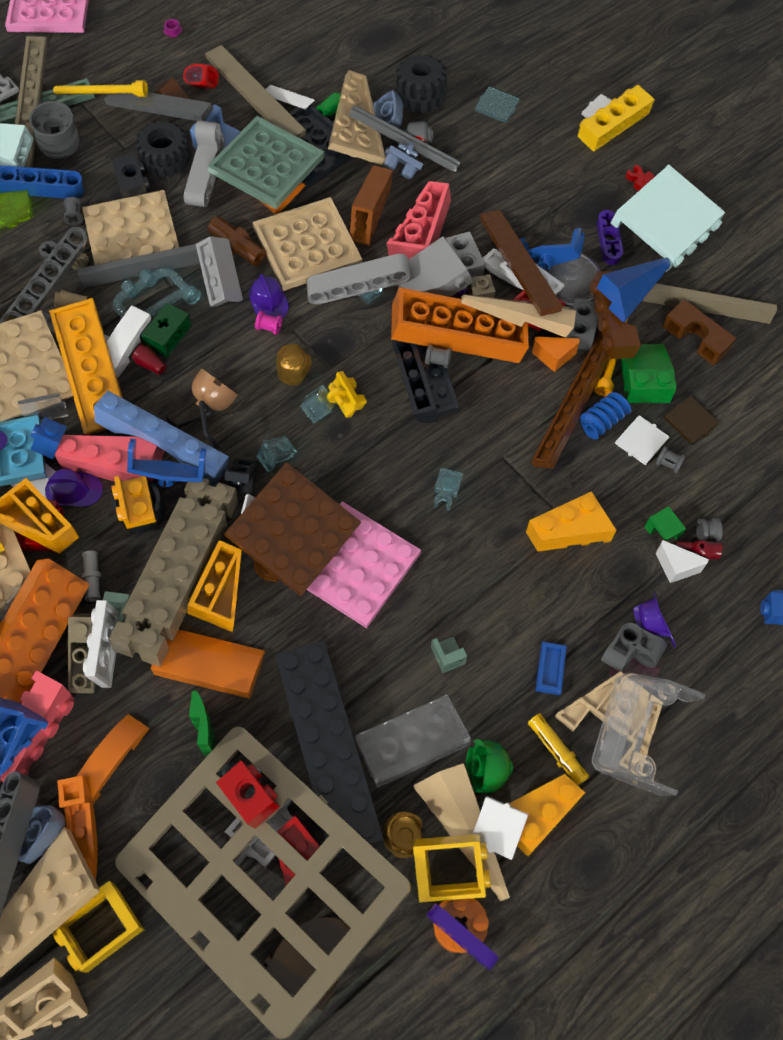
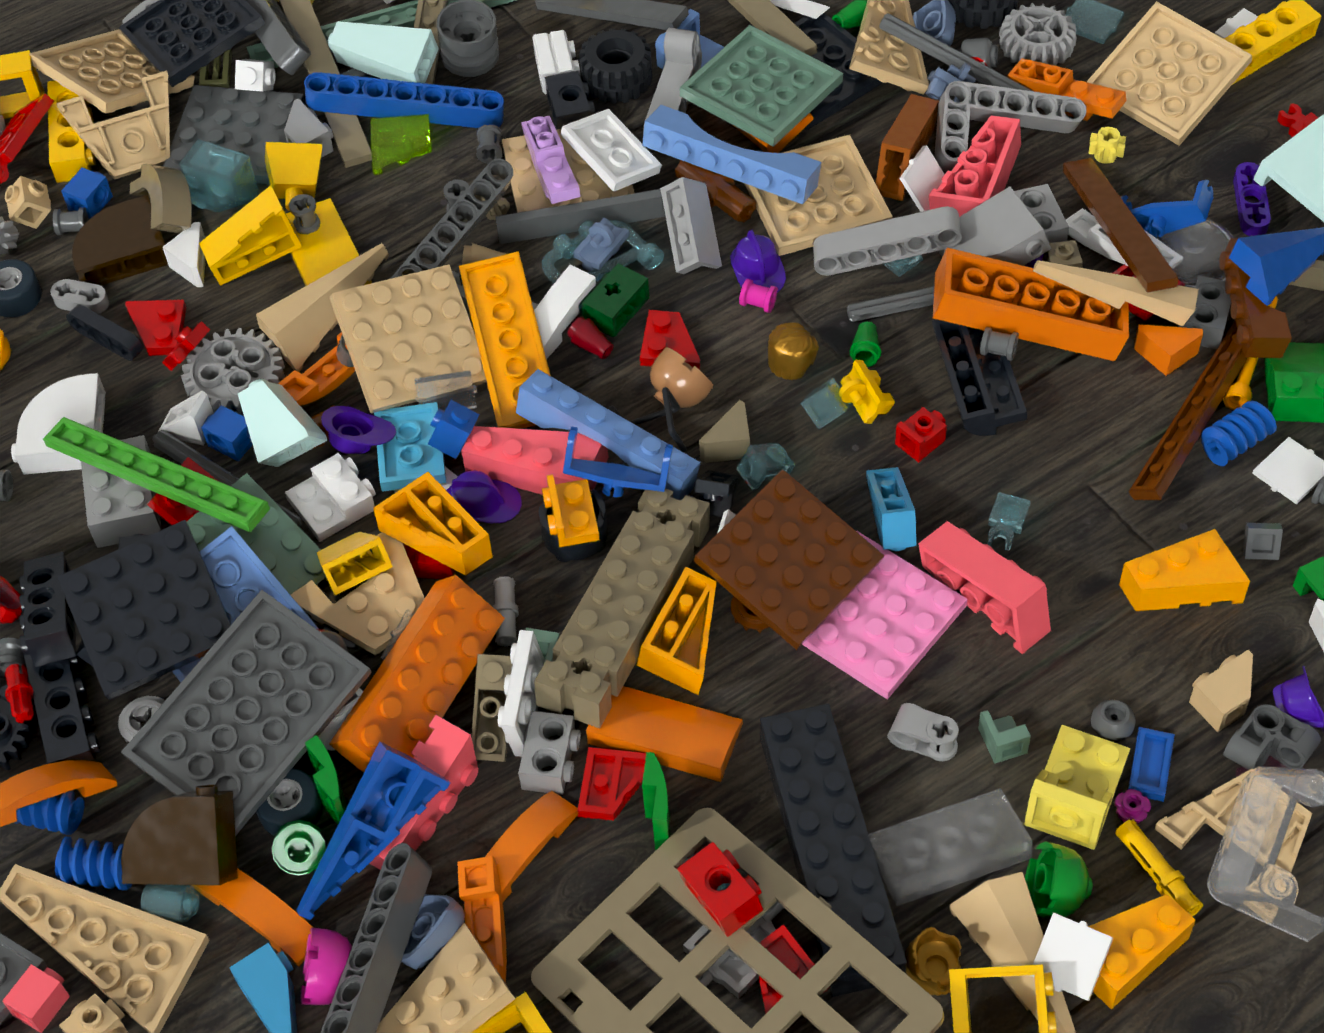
camera: 10 degrees right, 10 degrees down
none -> light grey brick [518,711,581,795]
none -> lavender slope [521,115,581,204]
none -> white brick [532,30,580,94]
none -> white plate [560,109,662,192]
none -> sand blue hips [574,218,629,275]
none -> red wing [577,747,656,821]
none -> red wing [640,310,700,370]
none -> medium blue arch [642,105,822,204]
none -> dark tan slope [699,400,750,463]
none -> dark grey axle [847,286,934,322]
none -> green cone [850,322,881,367]
none -> dark azure slope [866,467,917,551]
none -> light grey piece [887,703,959,761]
none -> red brick [895,407,947,463]
none -> white piece [899,145,945,212]
none -> coral wedge [918,521,1051,654]
none -> light grey beam [934,81,1087,172]
none -> light grey gear [999,3,1077,66]
none -> orange slope [1007,58,1127,121]
none -> light yellow bracket [1024,725,1130,850]
none -> tan plate [1087,1,1252,146]
none -> light yellow gear [1088,127,1126,164]
none -> dark grey plate [1091,699,1136,741]
none -> magenta plate [1114,789,1151,823]
none -> tan slope [1189,650,1253,732]
none -> dark grey tile [1243,523,1283,560]

